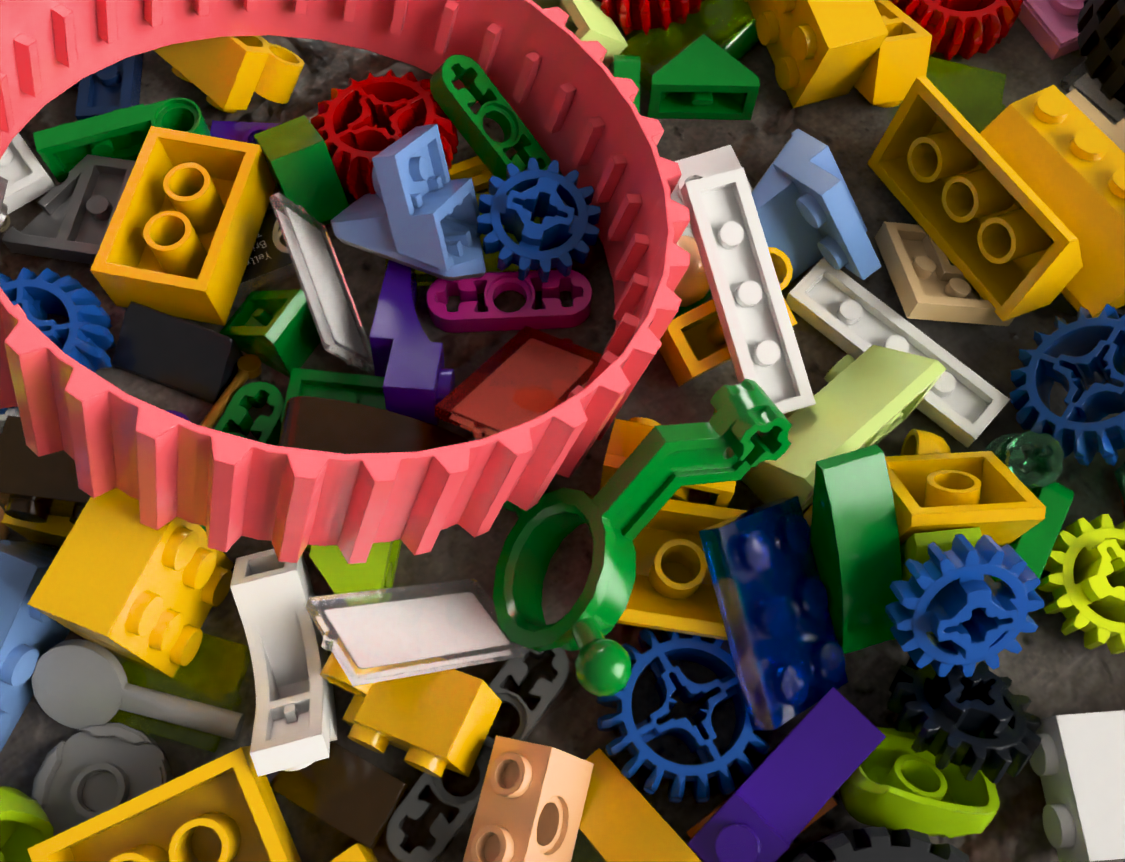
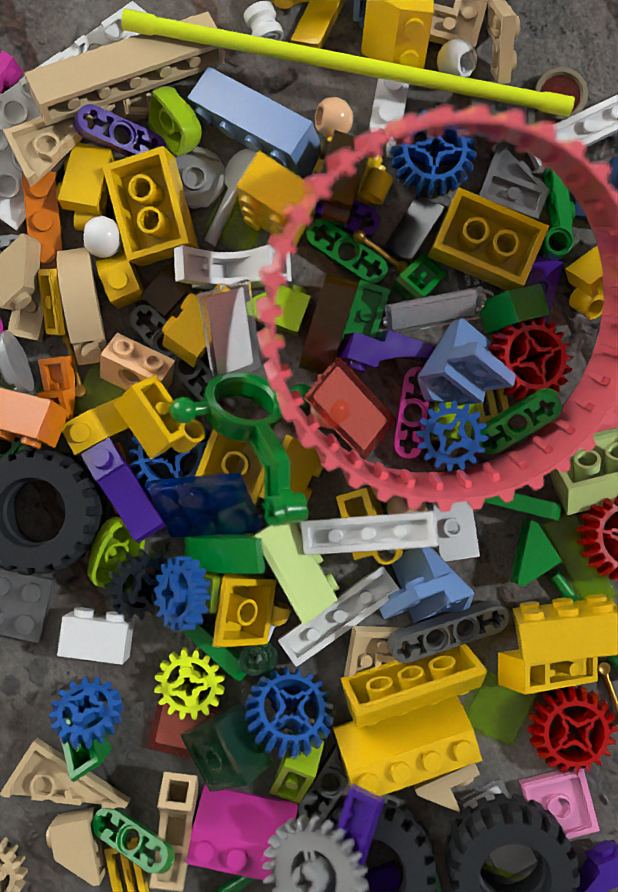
camera: 105 degrees right, 20 degrees up
none -> yellow hinge [114,375,205,459]
none -> dark grey beam [387,600,509,663]

